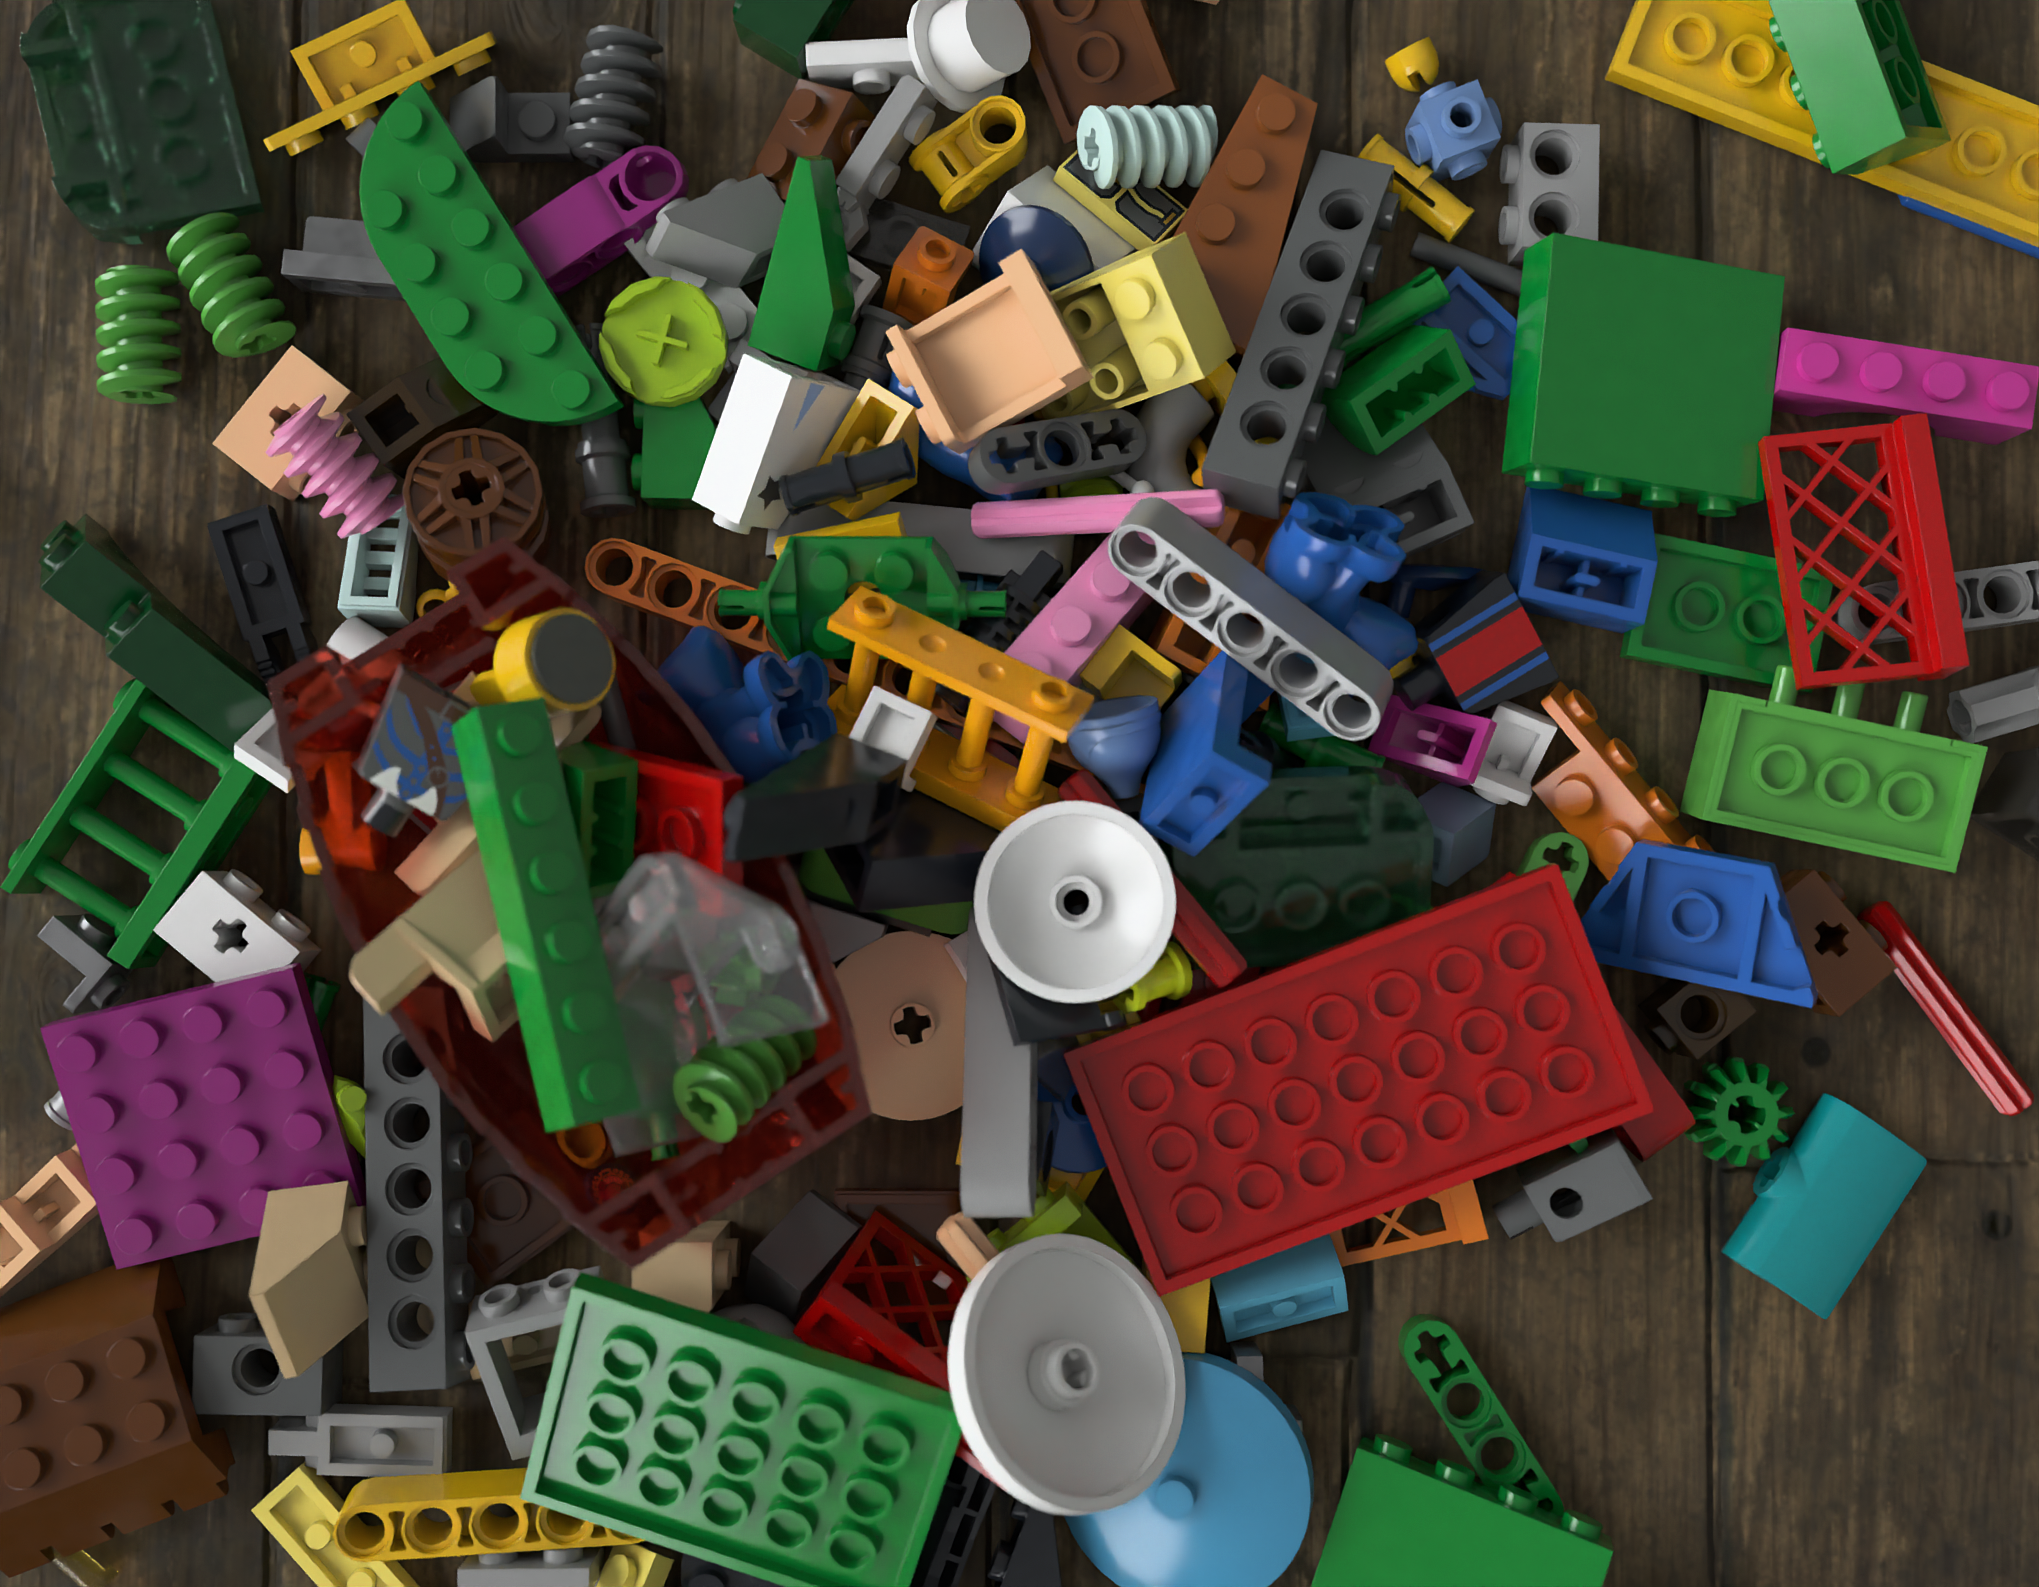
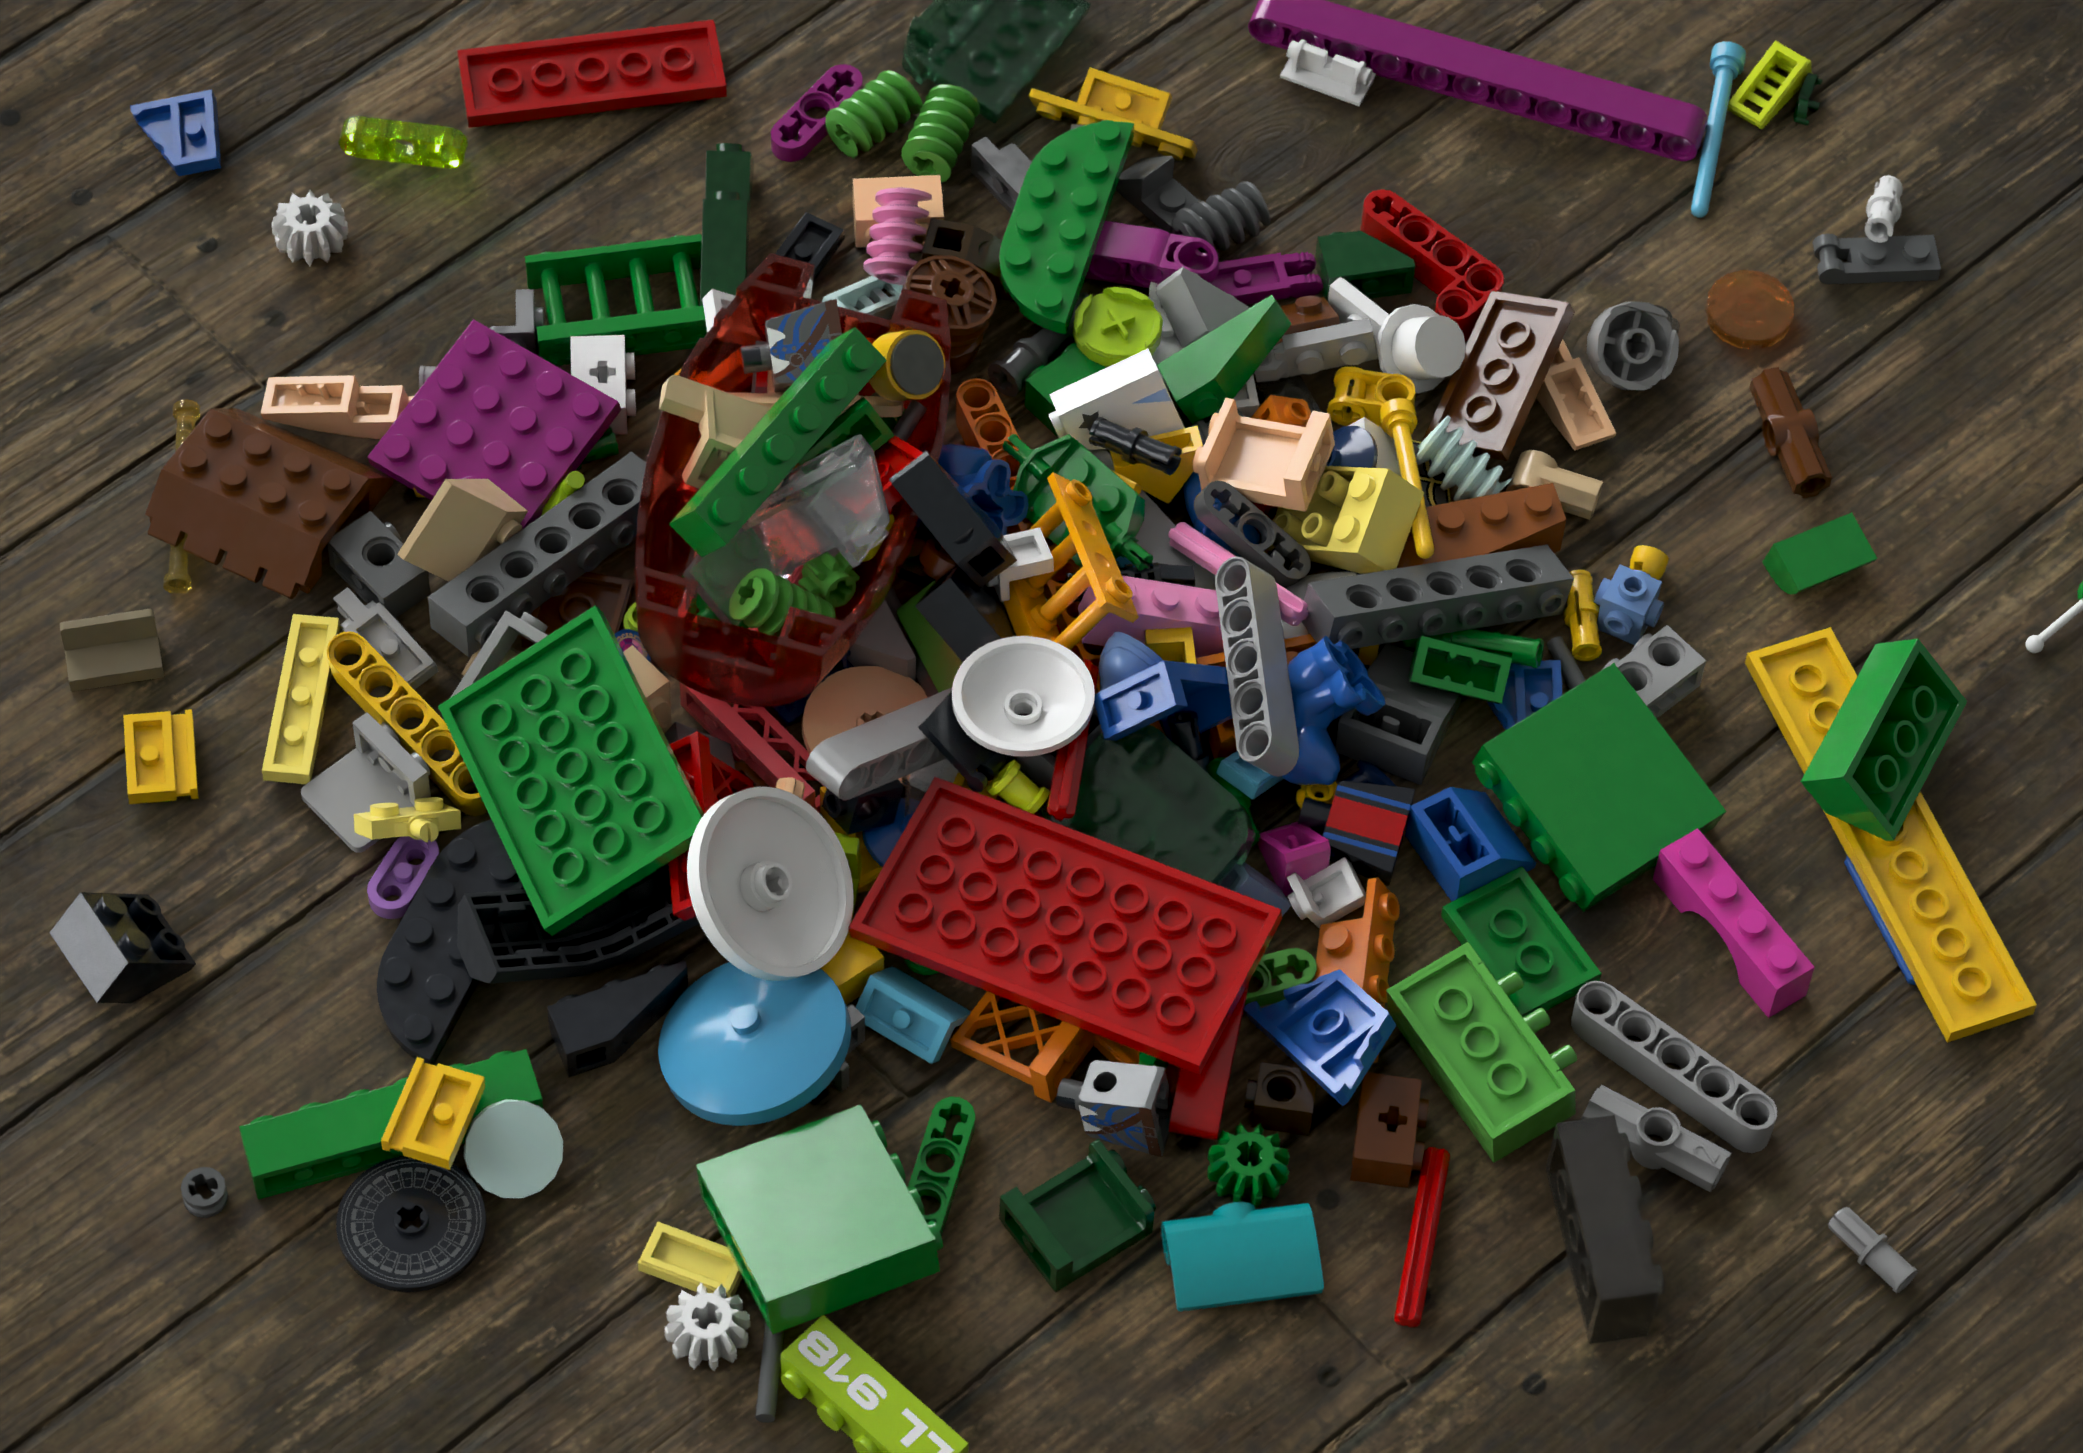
camera: 45 degrees right, 30 degrees down
red fence [1758,413,1970,690] -> none
none -> coral fence [680,667,824,813]
none -> magenta beam [771,64,863,162]
none -> dark green panel [999,1139,1156,1293]
none -> magenta hinge [1211,252,1323,305]
none -> yellow piece [1379,398,1434,559]
none -> tan piece [1506,450,1603,520]

